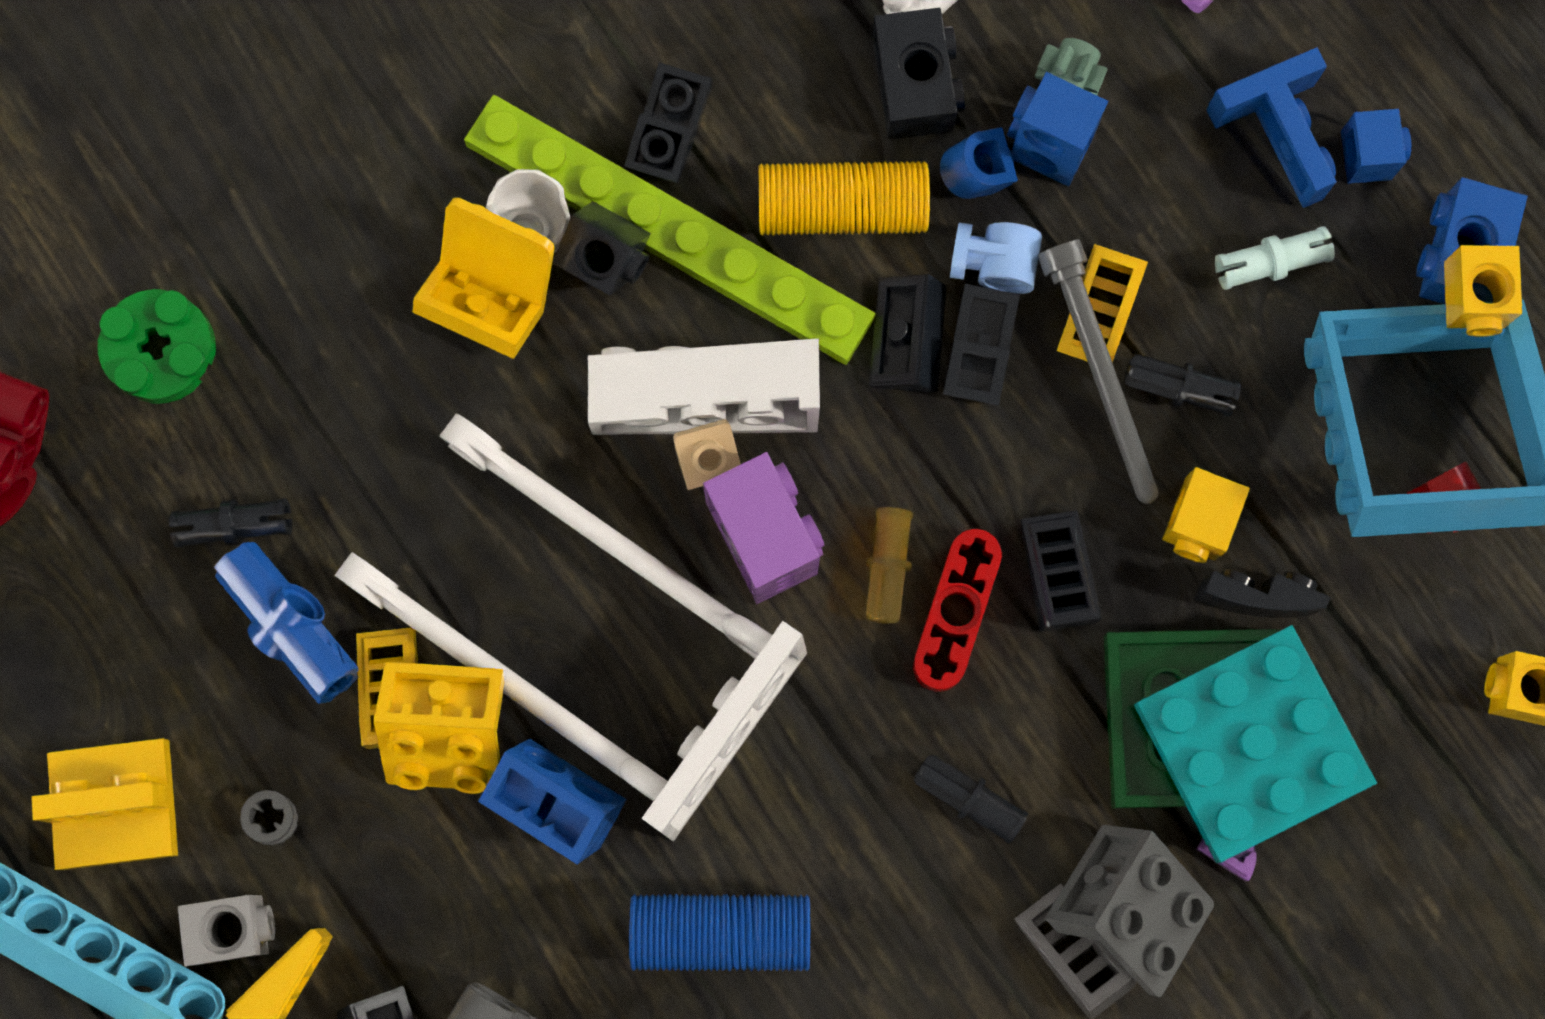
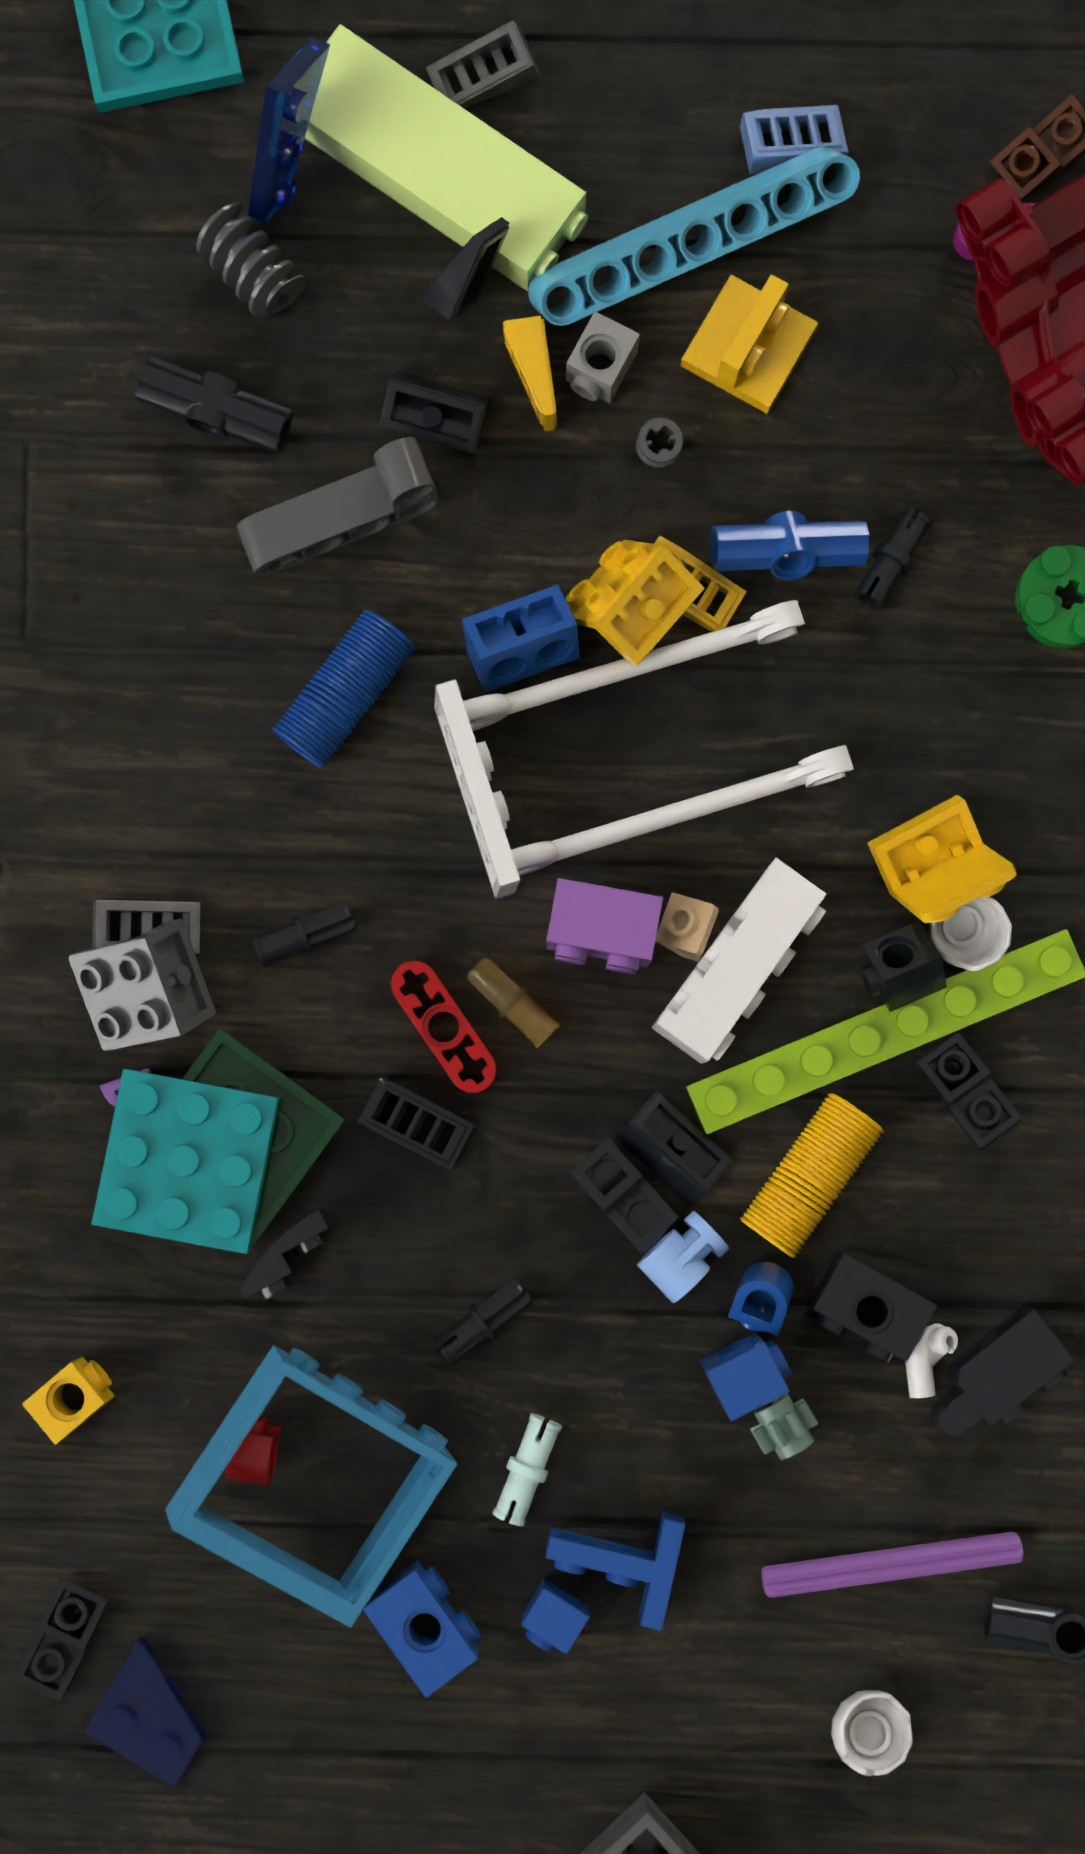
camera: 130 degrees right, 5 degrees up
dark grey piece [1037,239,1159,504] -> none
yellow slope [1057,244,1148,362] -> none
yellow brick [1162,467,1250,563] -> none
yellow brick [1444,245,1522,337] -> none

